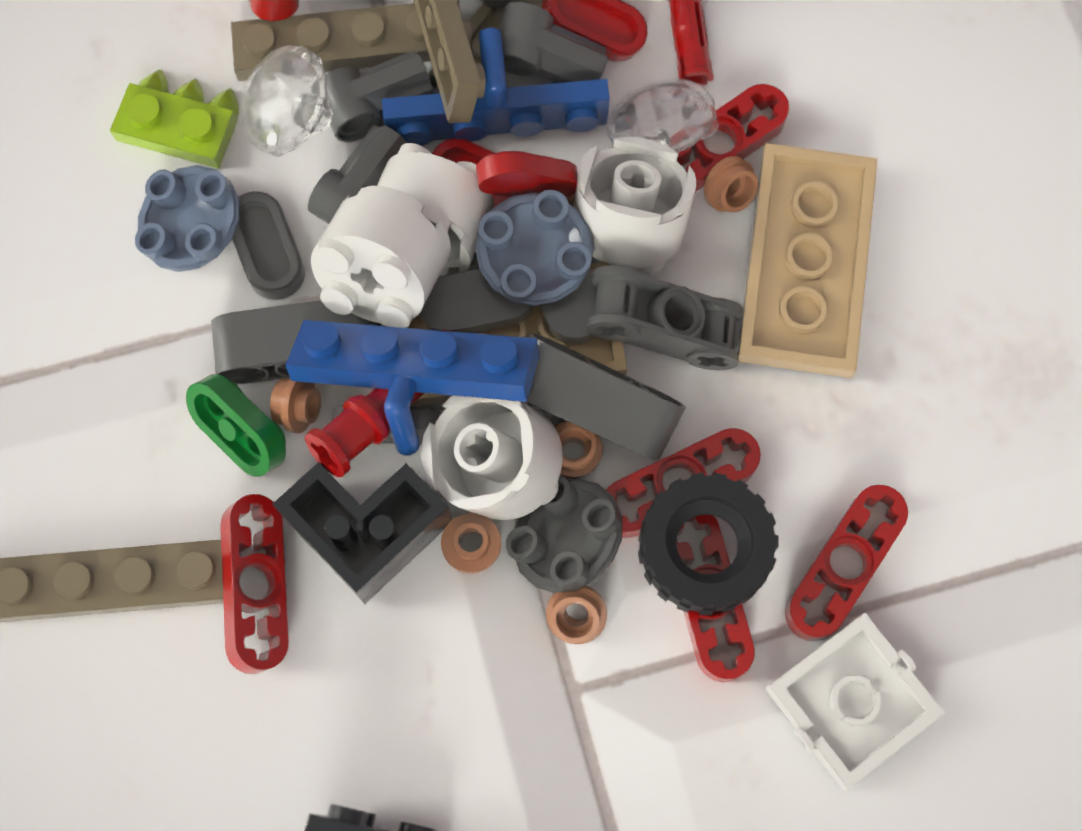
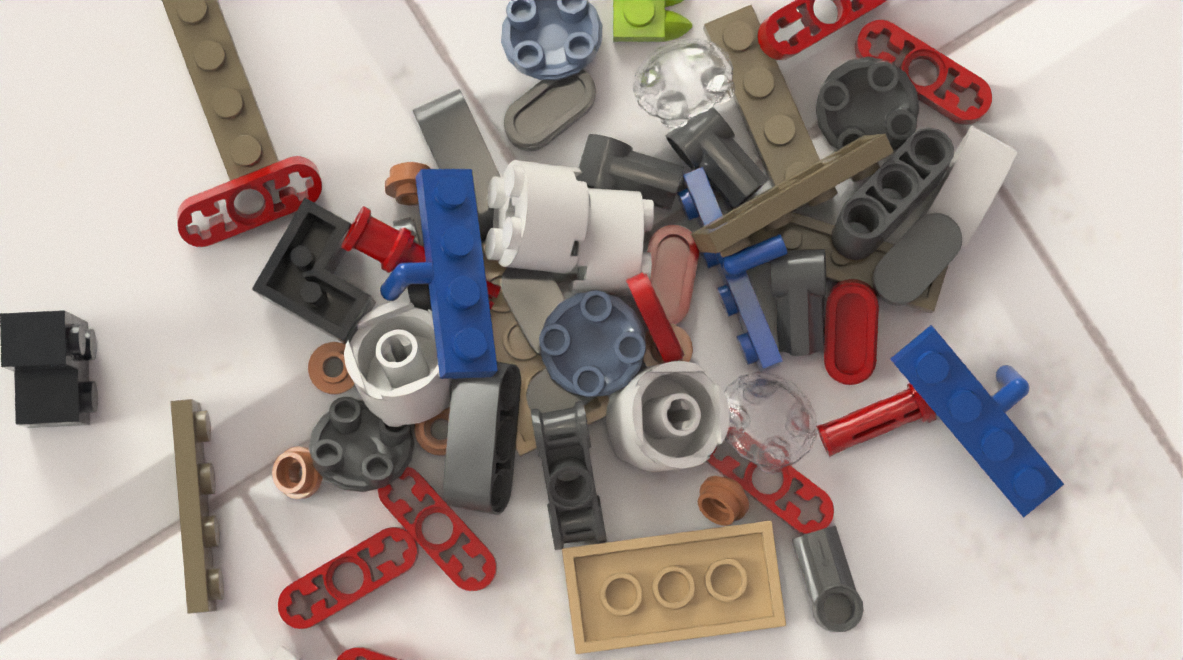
camera: 75 degrees right, 10 degrees up
green plate [186,374,286,477] -> none
black tyre [638,473,779,615] -> none
none -> dark tan plate [170,399,224,614]
none -> dark grey piece [792,525,864,633]

